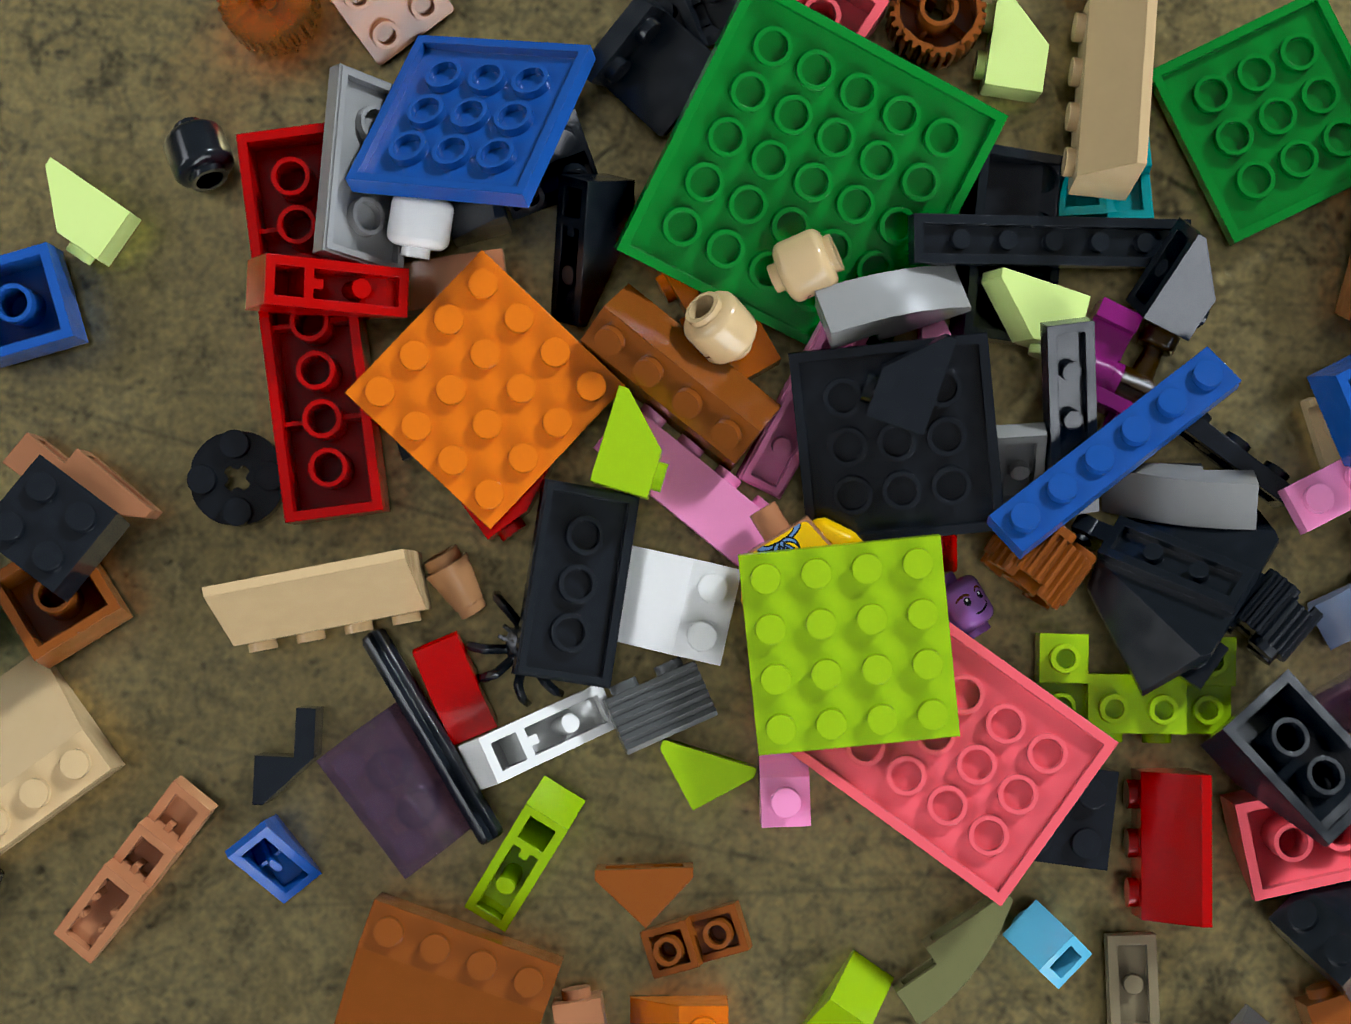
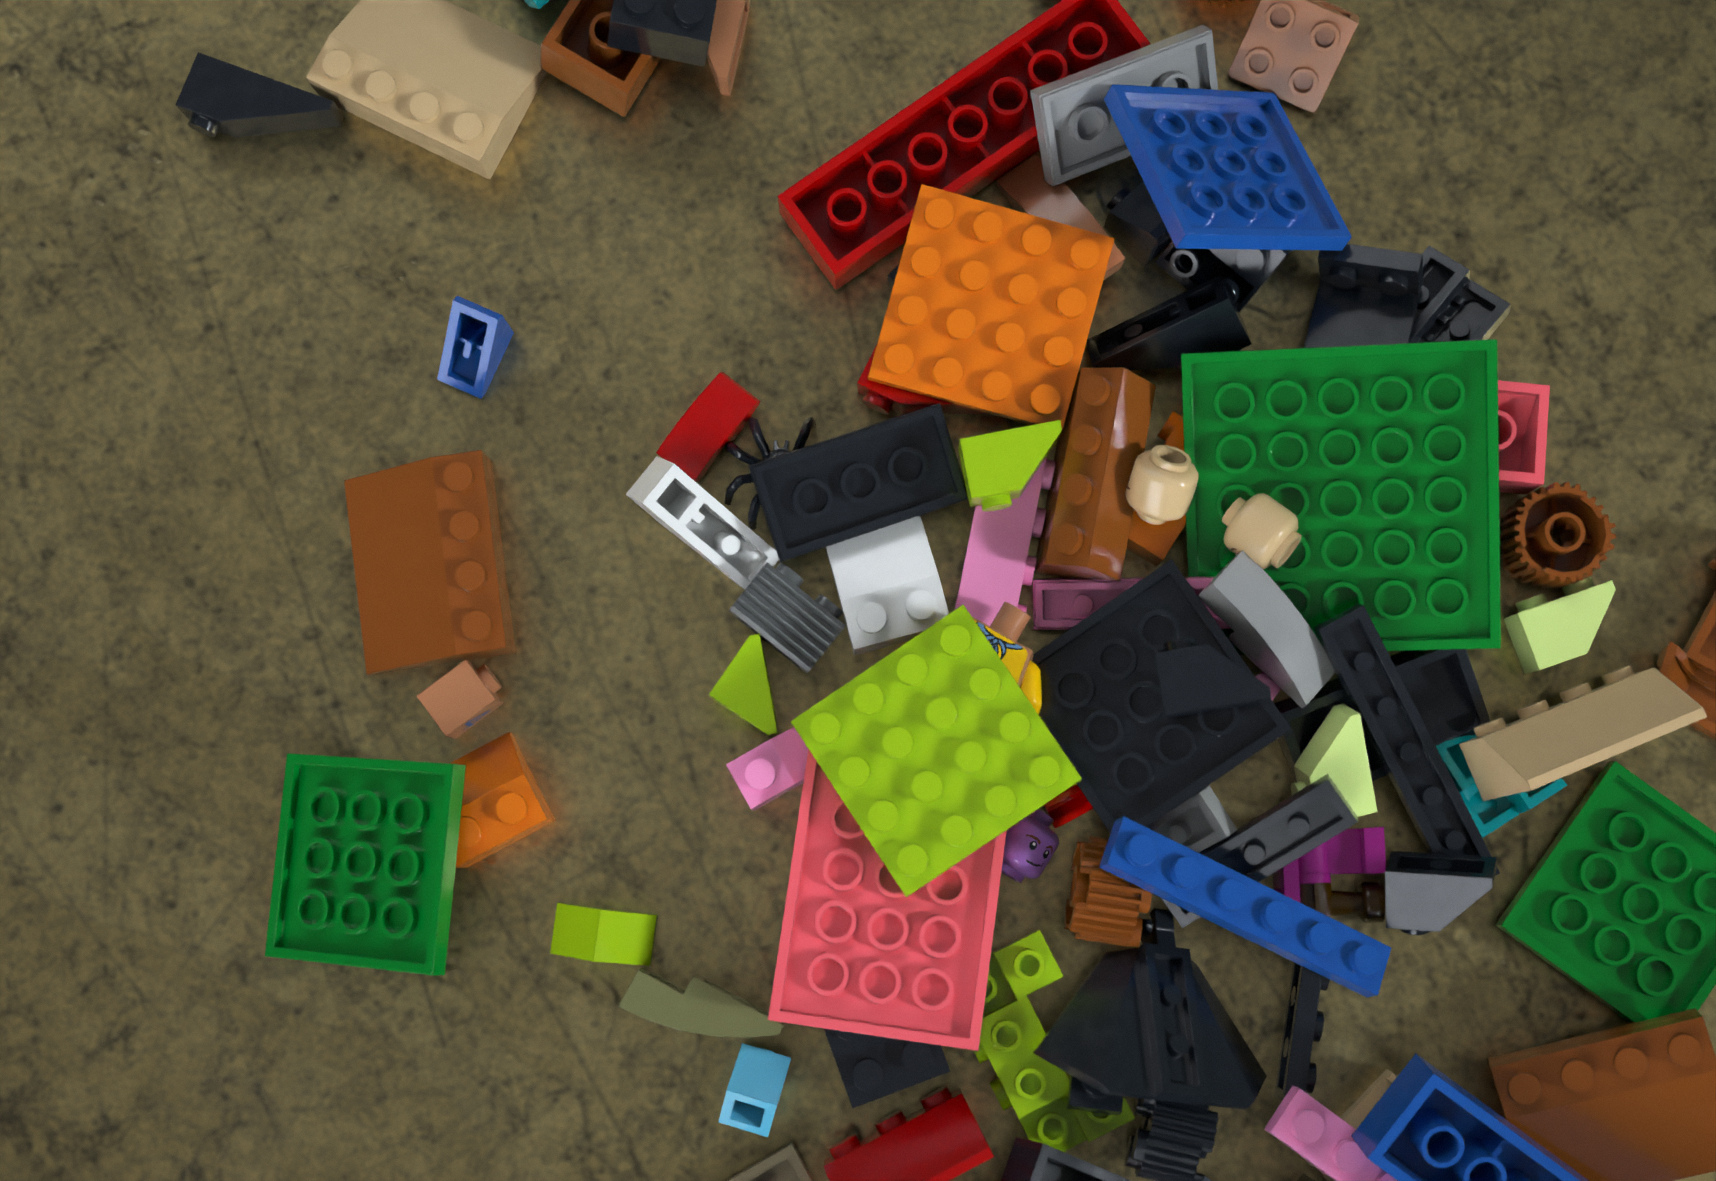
camera: 60 degrees right, 5 degrees down
nougat slope [53,775,219,964] -> none
black plate [187,429,282,527] -> none
tan slope [202,549,432,653] -> none
red slope [245,253,409,319] -> none
black slope [252,706,324,805] -> none
clear purple slope [316,702,471,879] -> none
black axle [362,628,503,845] -> none
white head [387,196,454,260] -> none
medium nougat cone [423,544,487,620] -> none
lime slope [464,775,585,932] -> none
dark orange slope [595,862,694,928] -> none
dark orange slope [640,900,753,979] -> none
light grey slope [1101,463,1259,530] -> none

